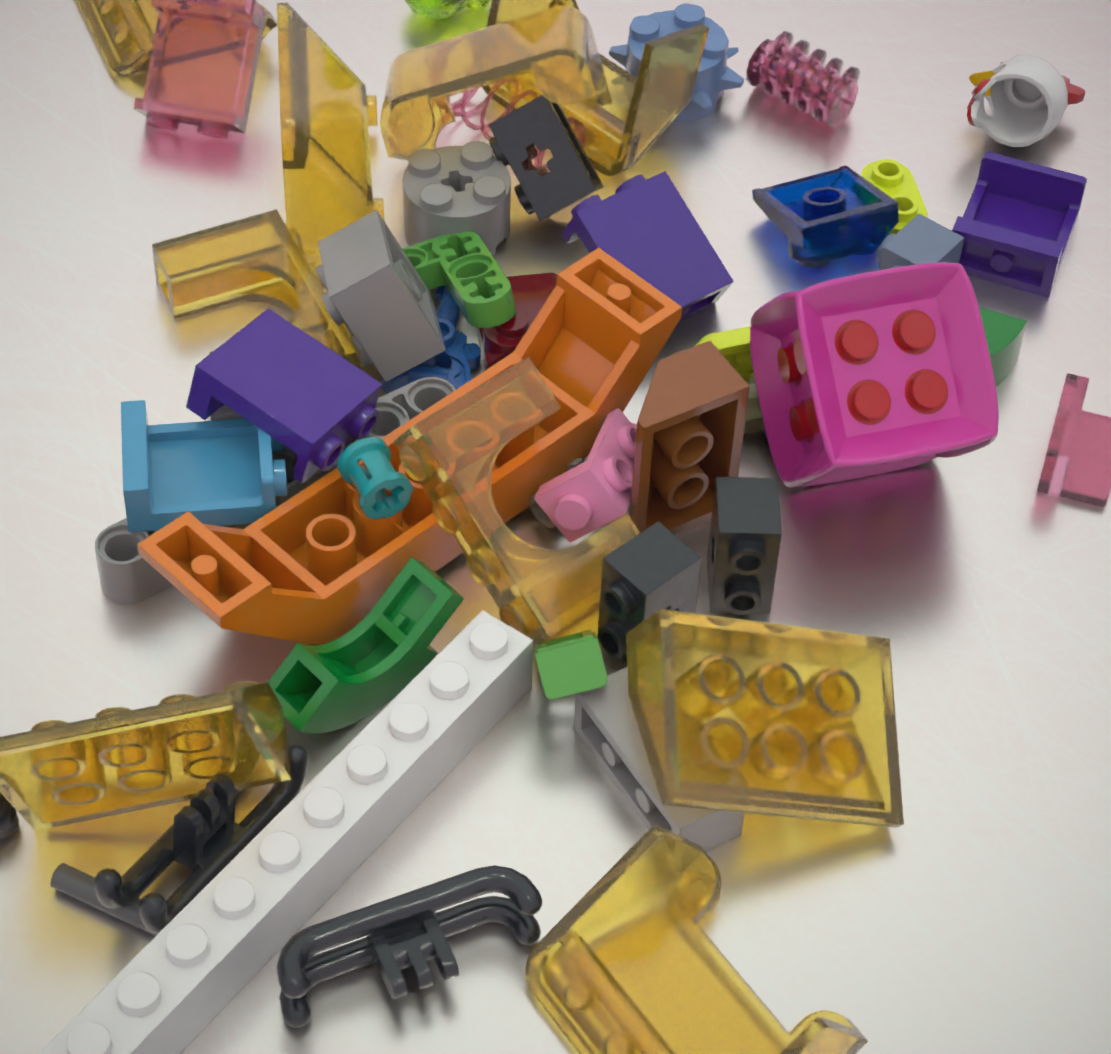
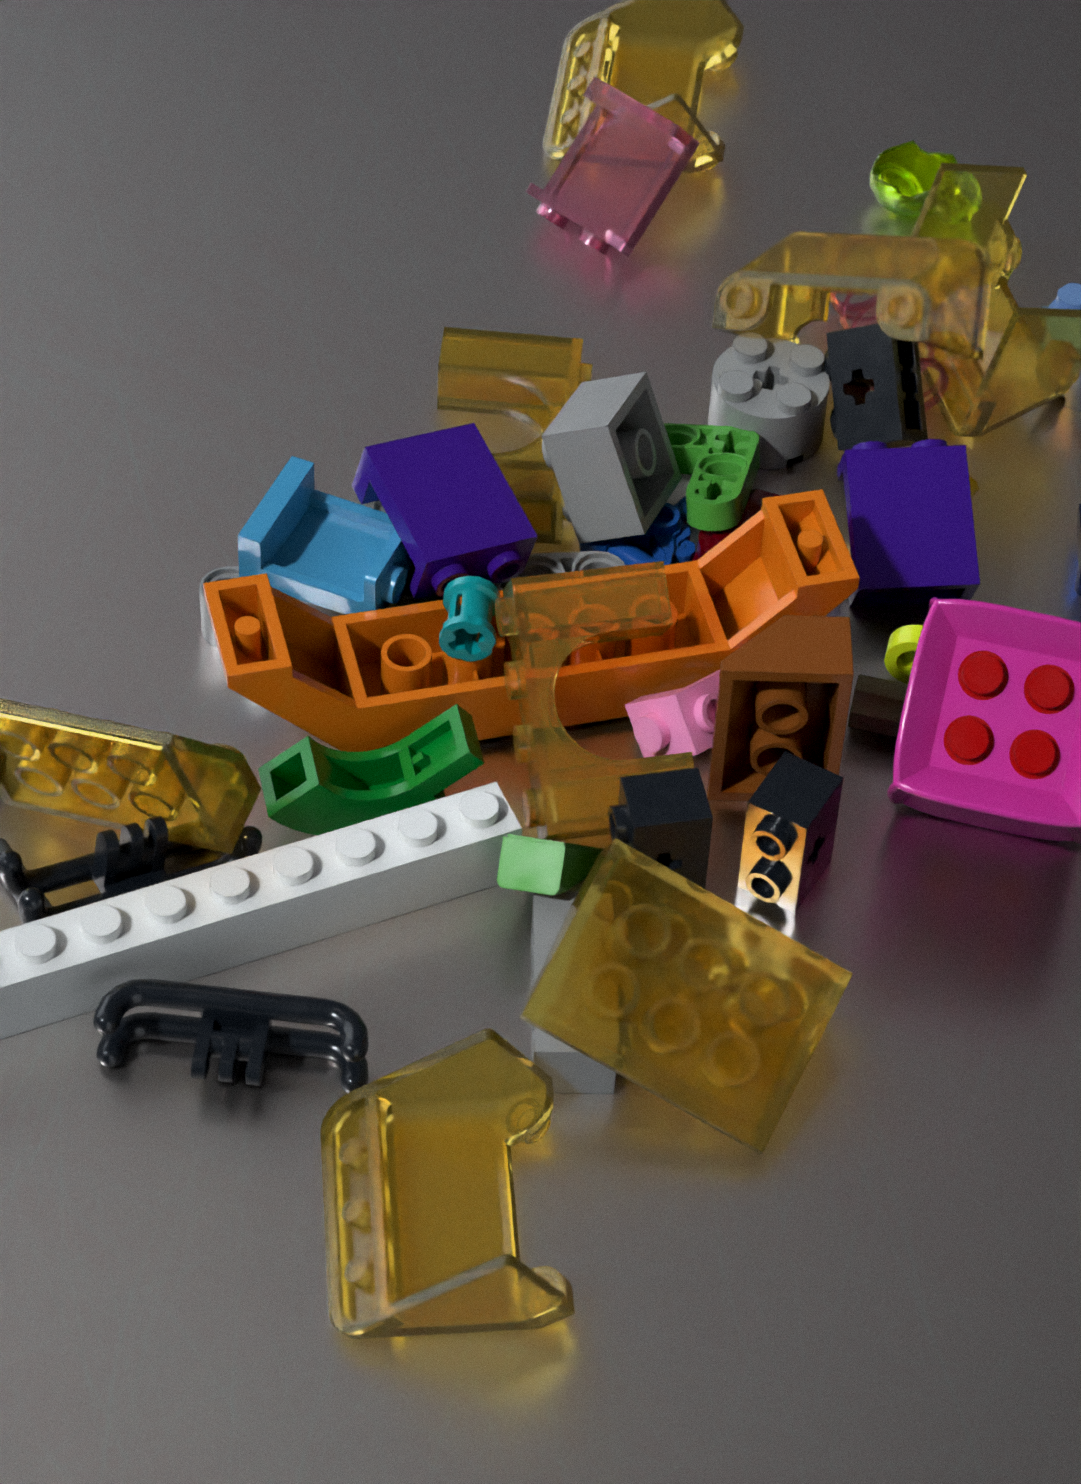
camera: 30 degrees right, 0 degrees up
clear yellow windscreen [277,2,384,256] -> none

